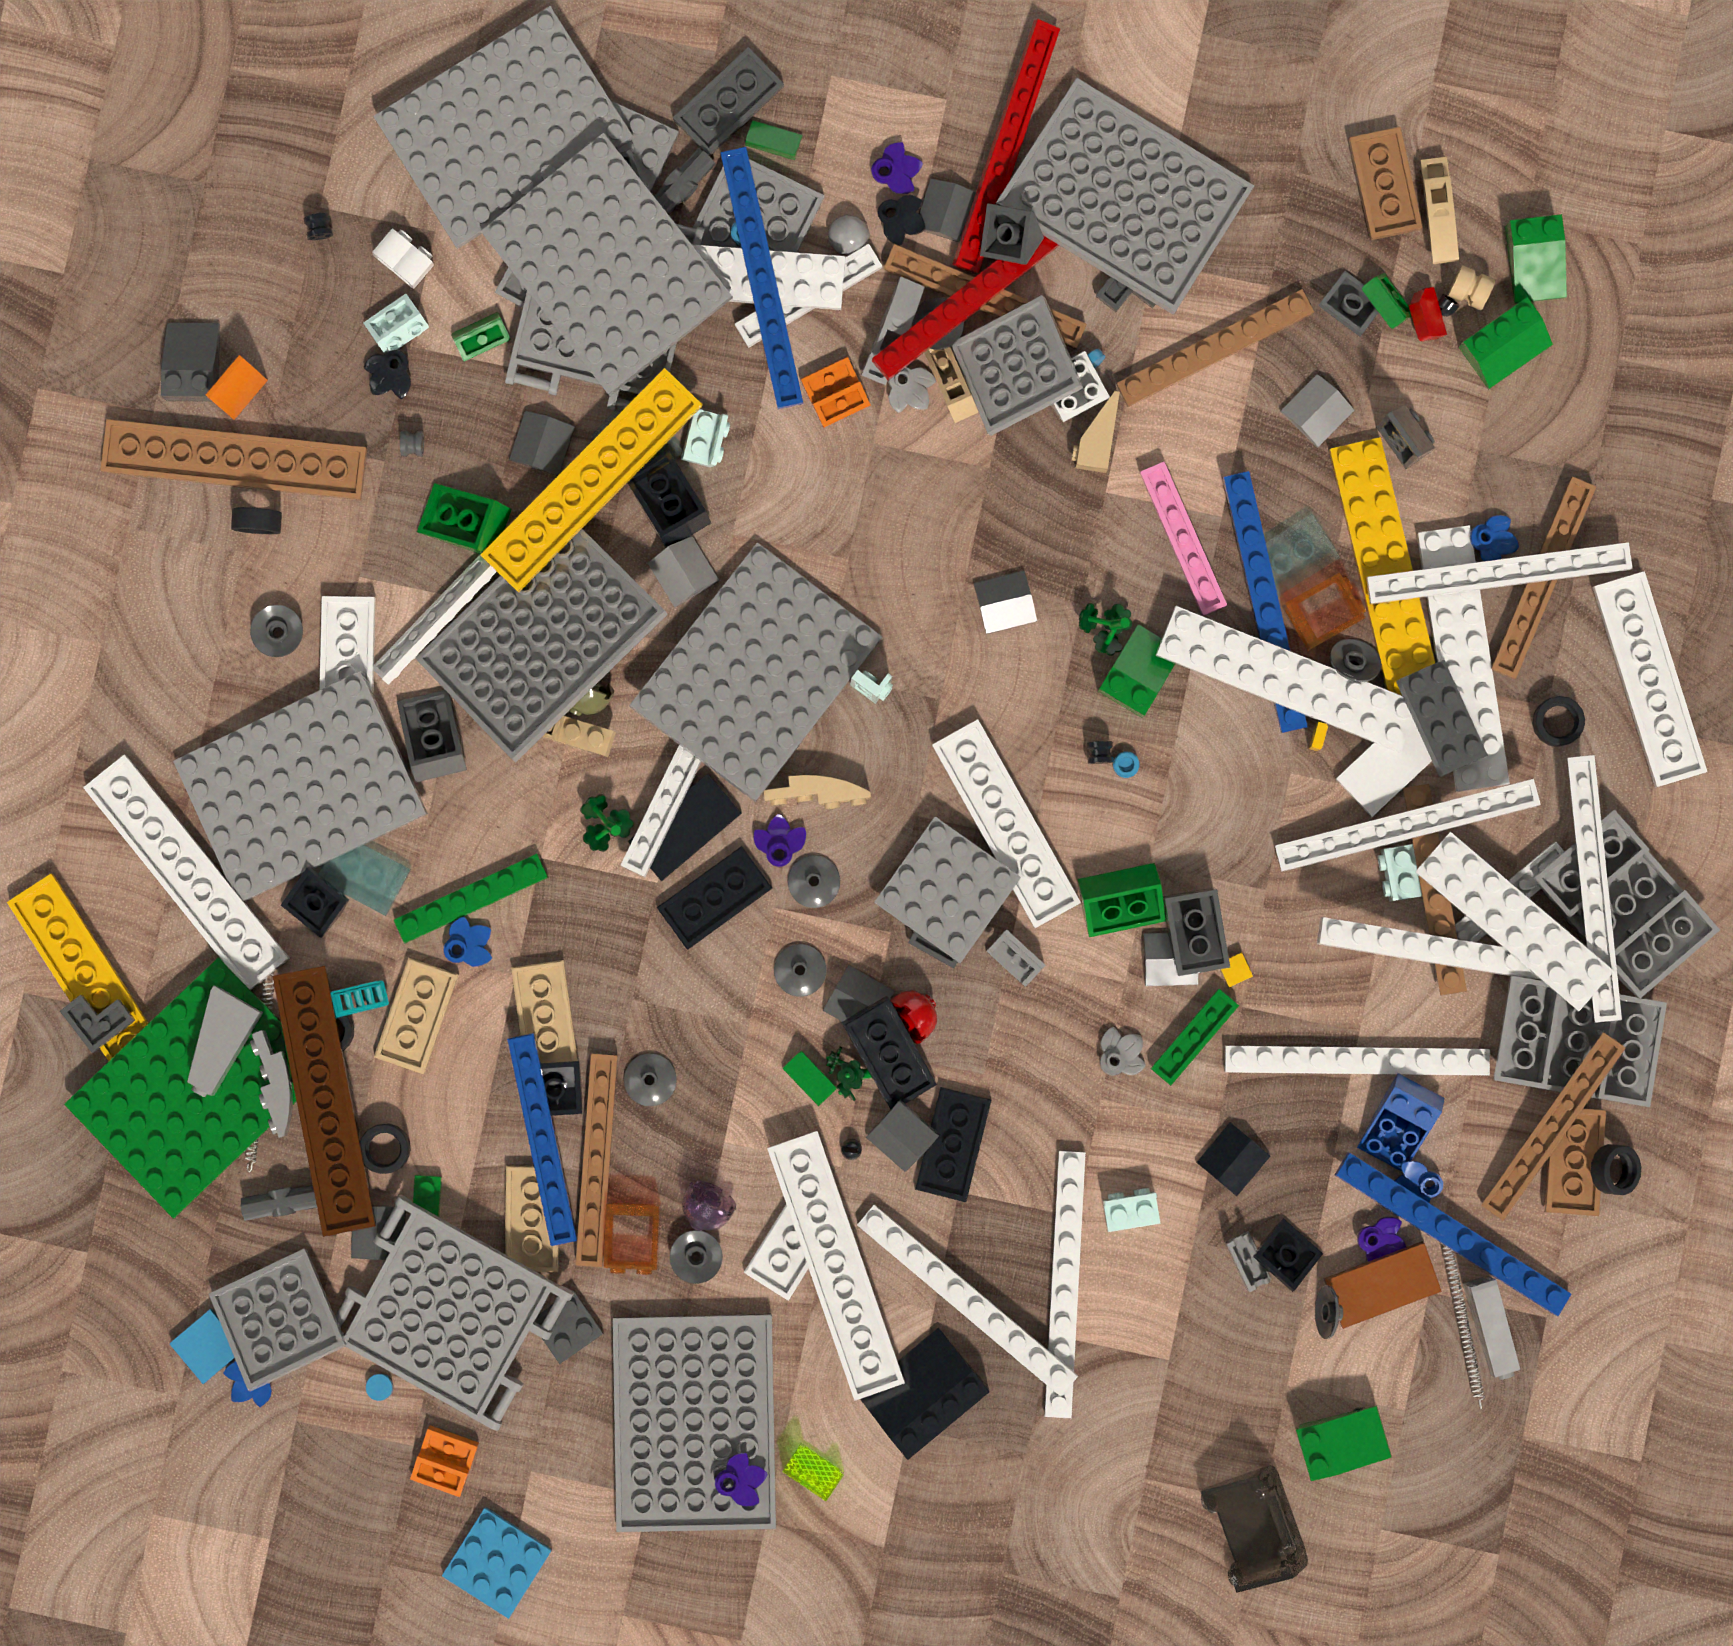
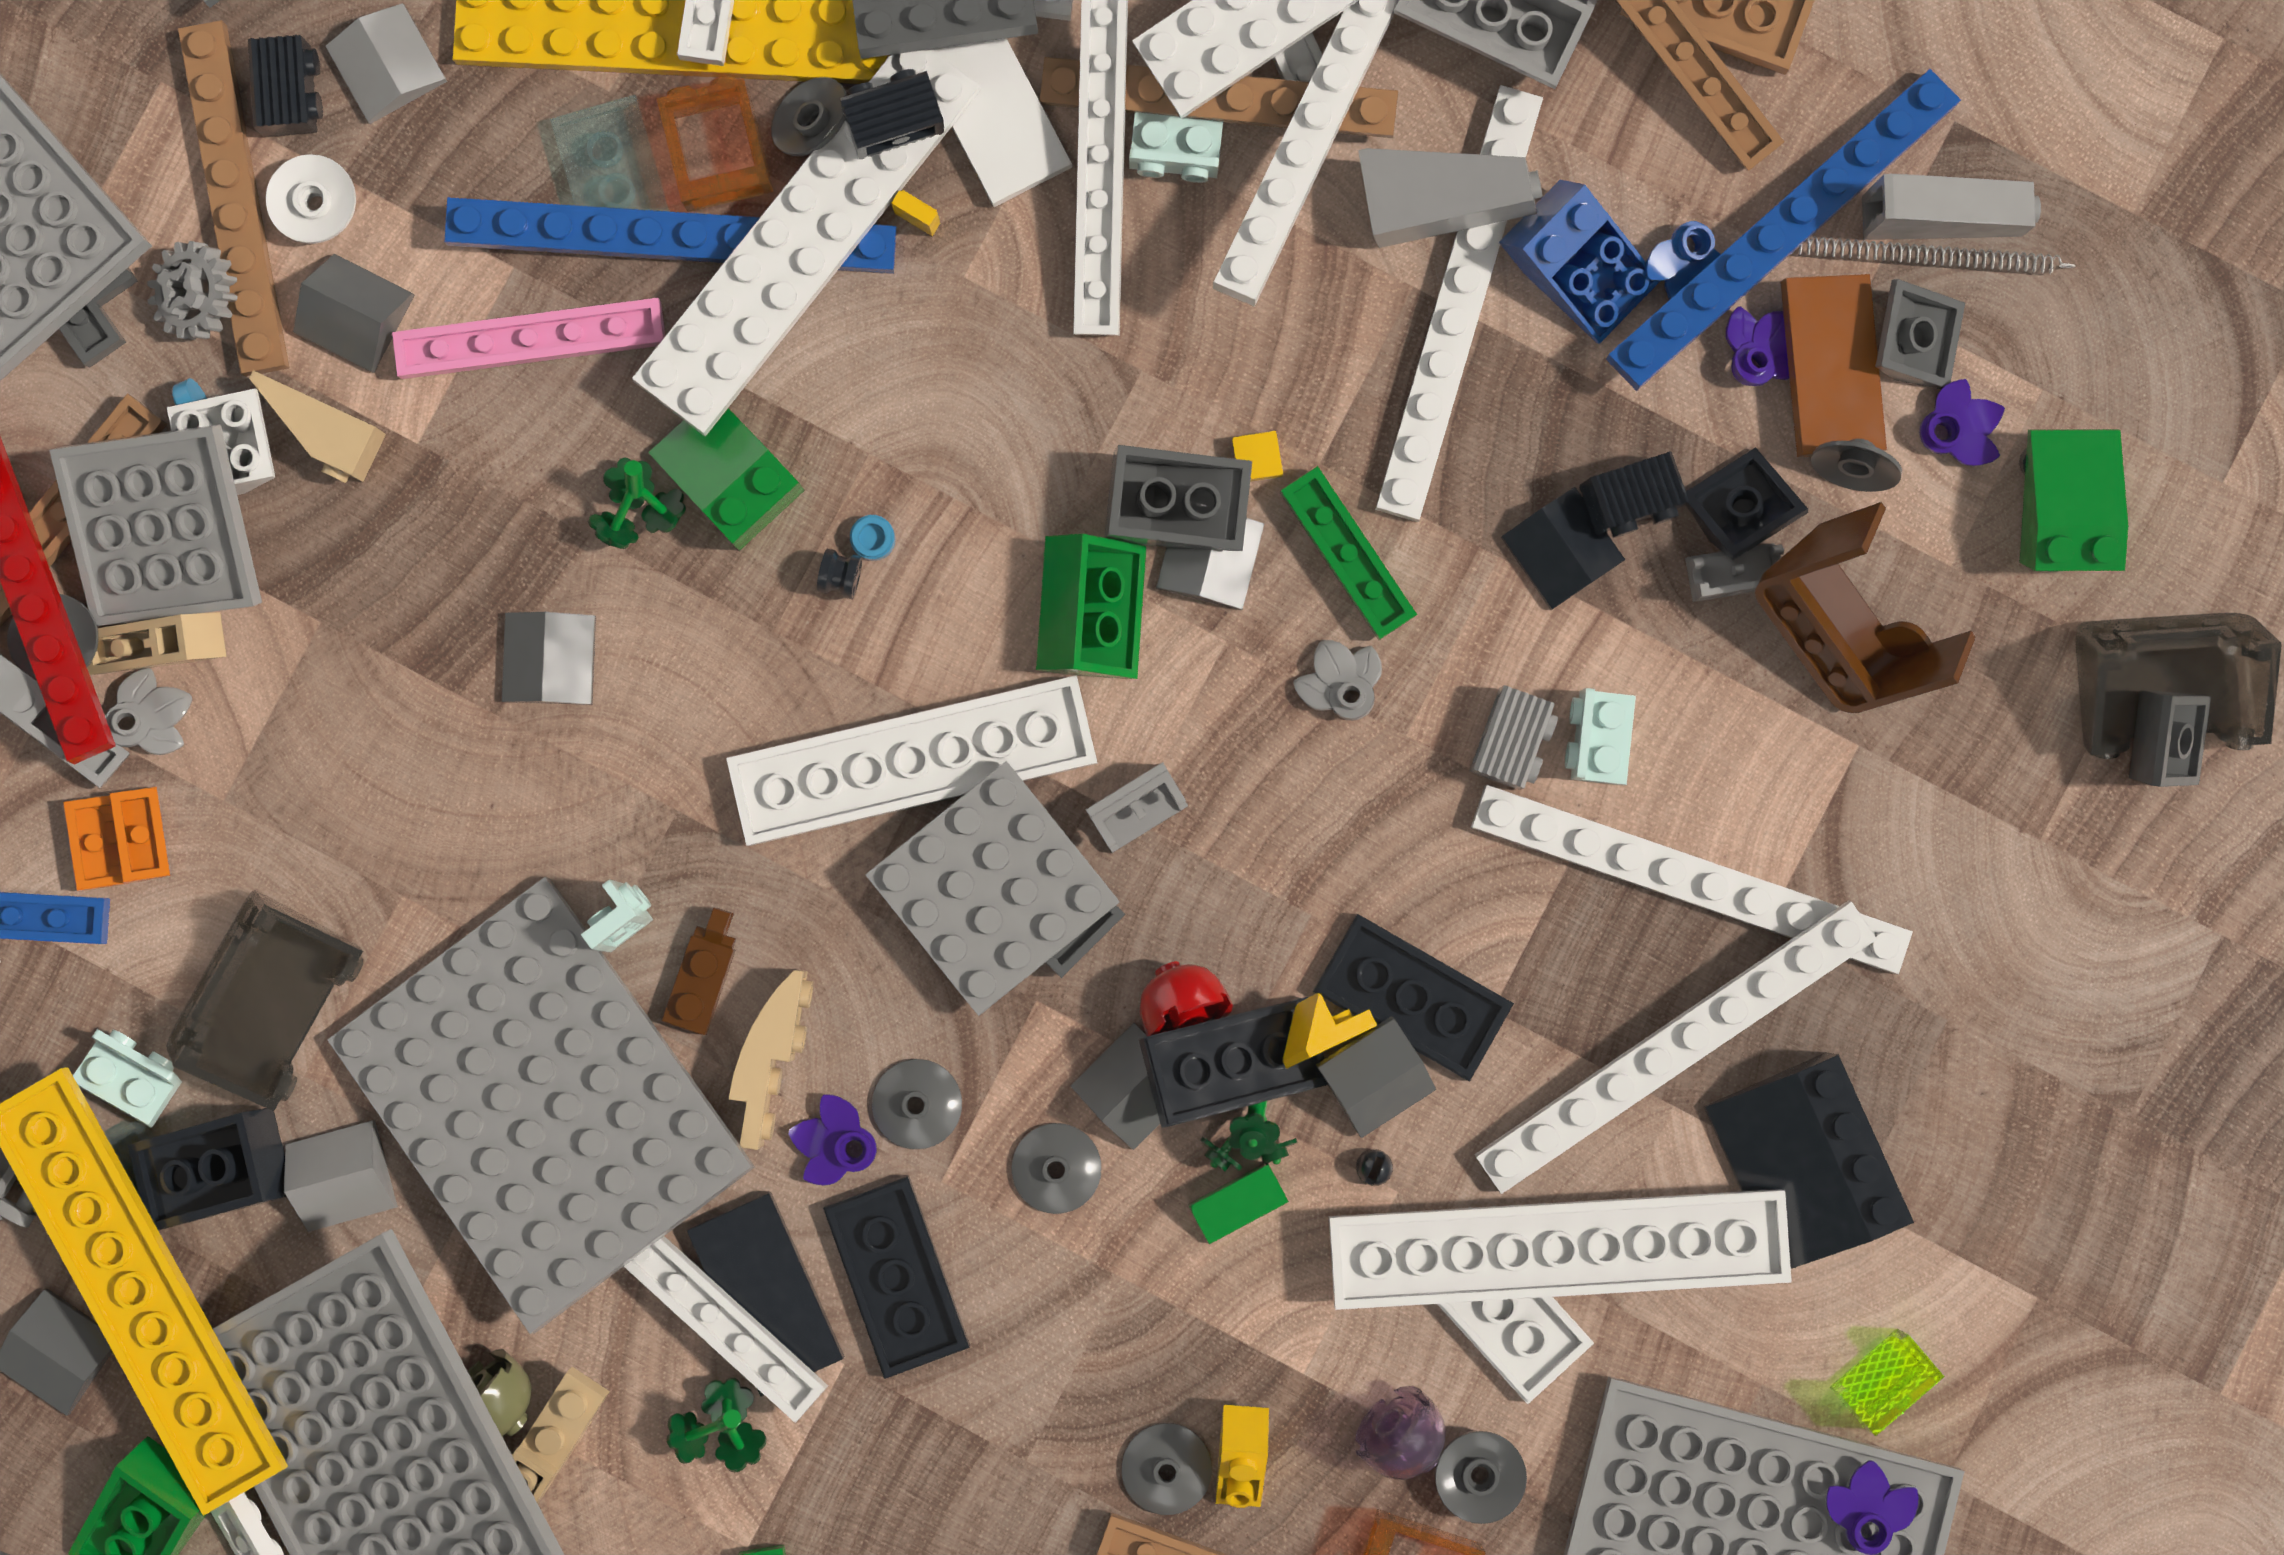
camera: 80 degrees left, 0 degrees up
none -> light grey gear [147,241,238,340]
none -> clear smoke windscreen [166,890,364,1111]
none -> black brick [248,34,323,137]
none -> white dish [266,154,356,244]
none -> dark grey slope [293,254,415,373]
none -> reddish brown hinge [662,907,736,1035]
none -> black brick [840,69,944,159]
none -> yellow slope [1215,1405,1269,1508]
none -> yellow slope [1283,993,1377,1069]
none -> light grey slope [1358,148,1543,248]
none -> light grey brick [1469,685,1558,790]
none -> black brick [1579,451,1689,538]
none -> reddish brown windscreen [1755,502,1976,713]
none -> dark grey slope [1875,279,1965,389]
none -> dark purple plate [1919,379,2005,466]
none -> dark grey slope [2129,689,2211,787]

